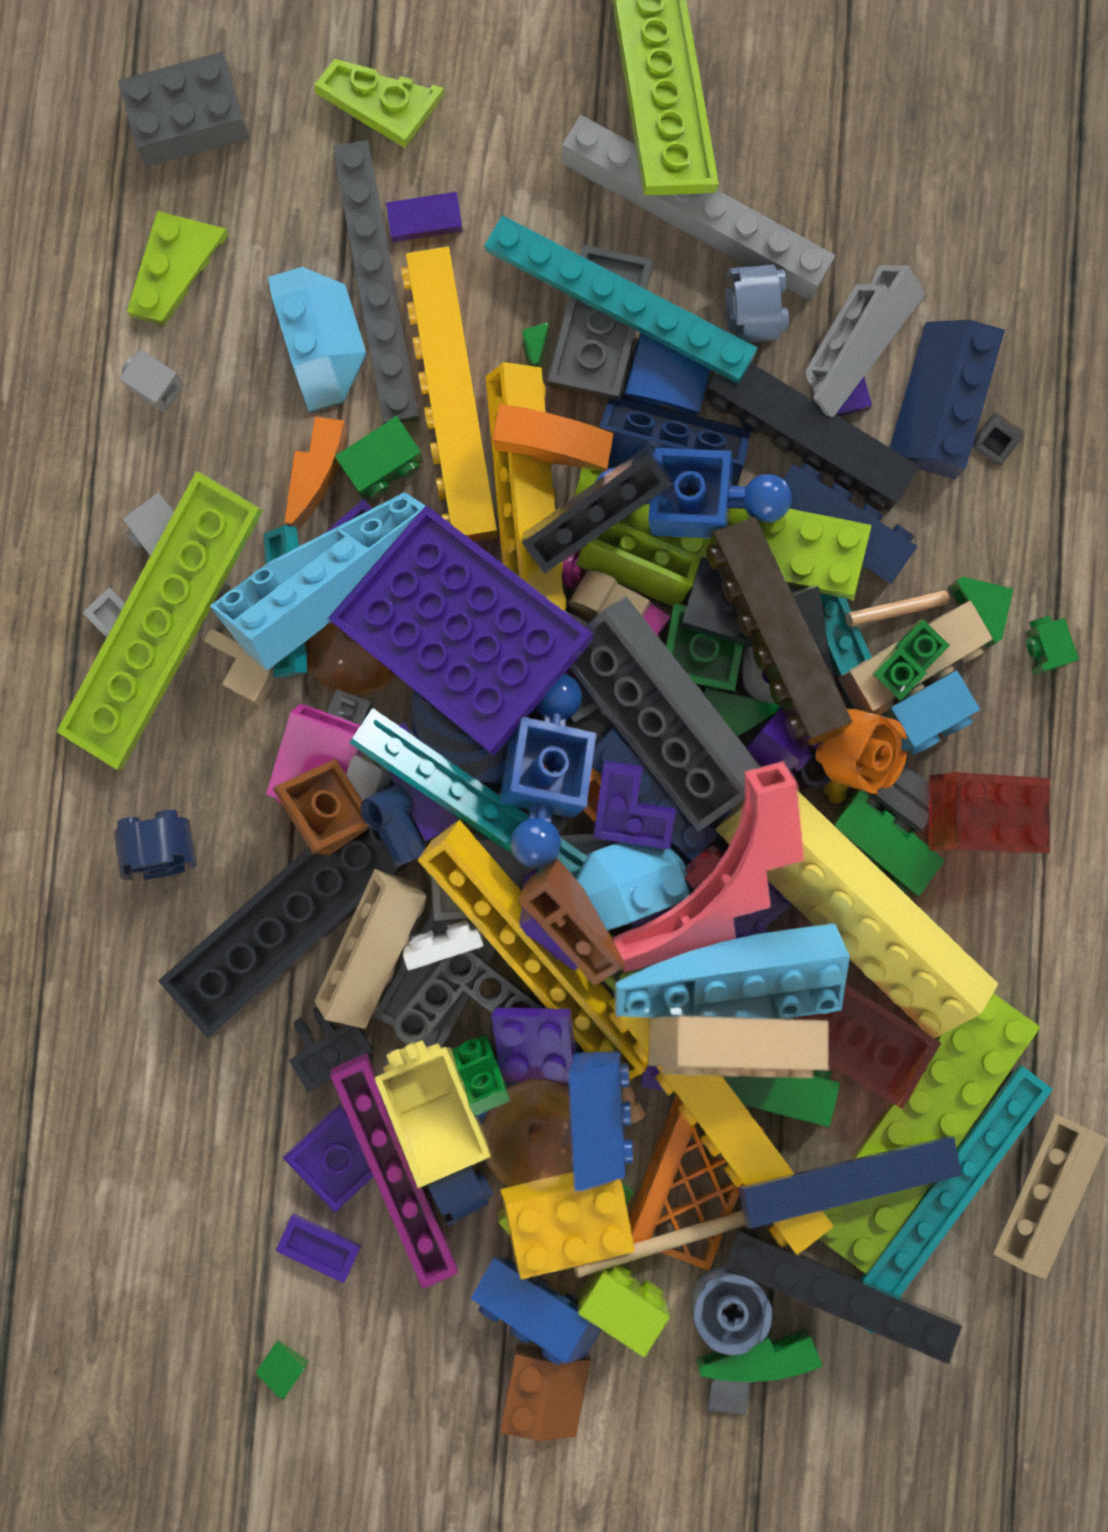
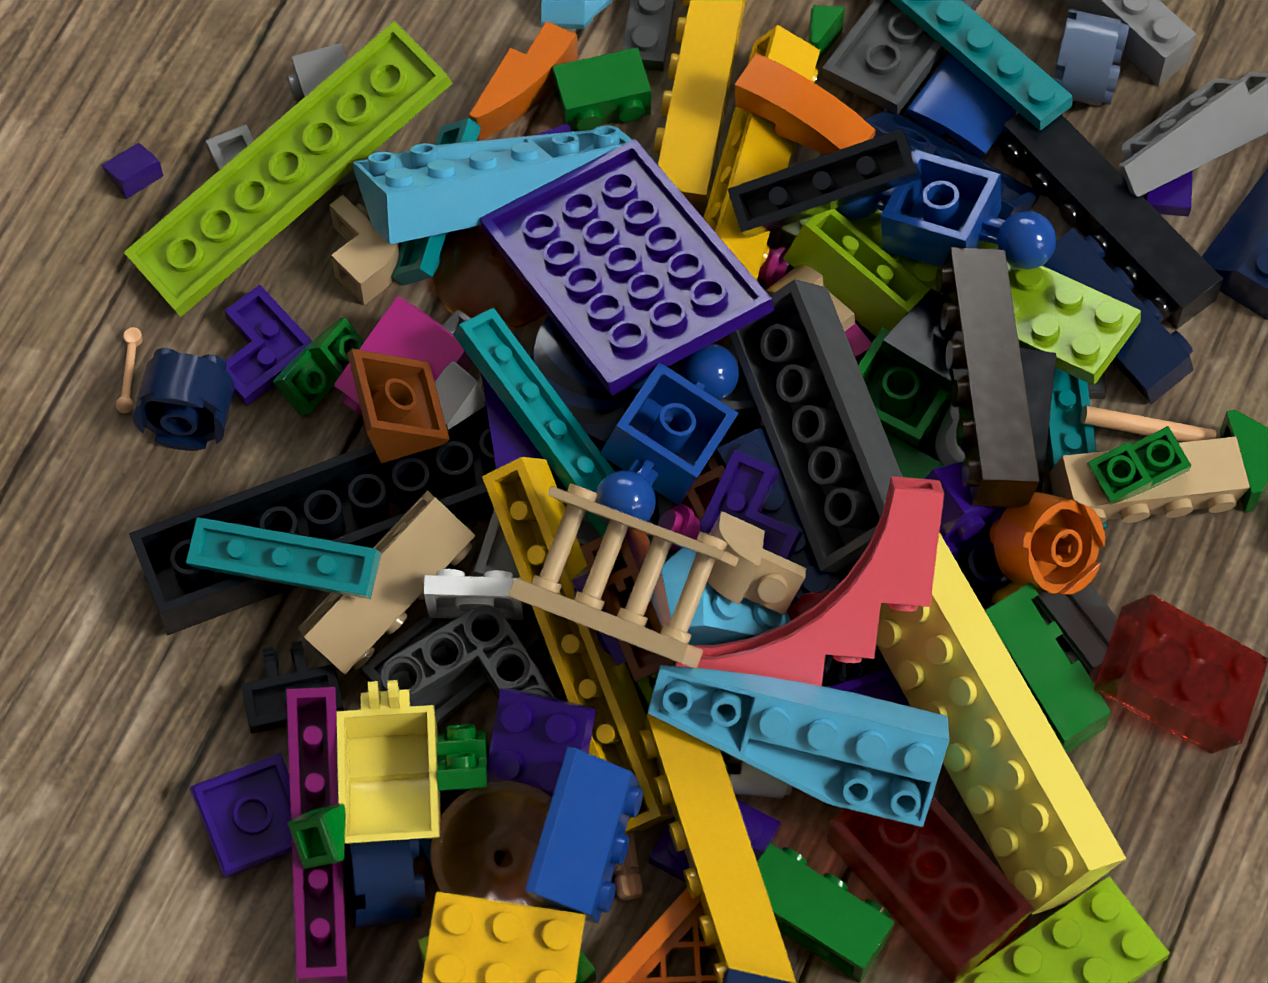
camera: 20 degrees right, 20 degrees down
dark purple tile [275,1213,362,1283] -> none
dark blue piece [361,784,425,867] -> none
tan brick [649,1016,828,1078] -> none
dark azure brick [880,670,980,755] -> none
none -> dark purple slope [102,143,163,199]
none -> light nougat hinge [115,327,143,414]
none -> teal plate [186,517,382,599]
none -> dark purple plate [224,285,312,406]
none -> green slope [273,317,365,415]
none -> green slope [288,803,346,869]
none -> tan fence [508,483,739,668]
none -> dark pink plate [657,505,700,551]
none -> tan brick [707,511,806,615]

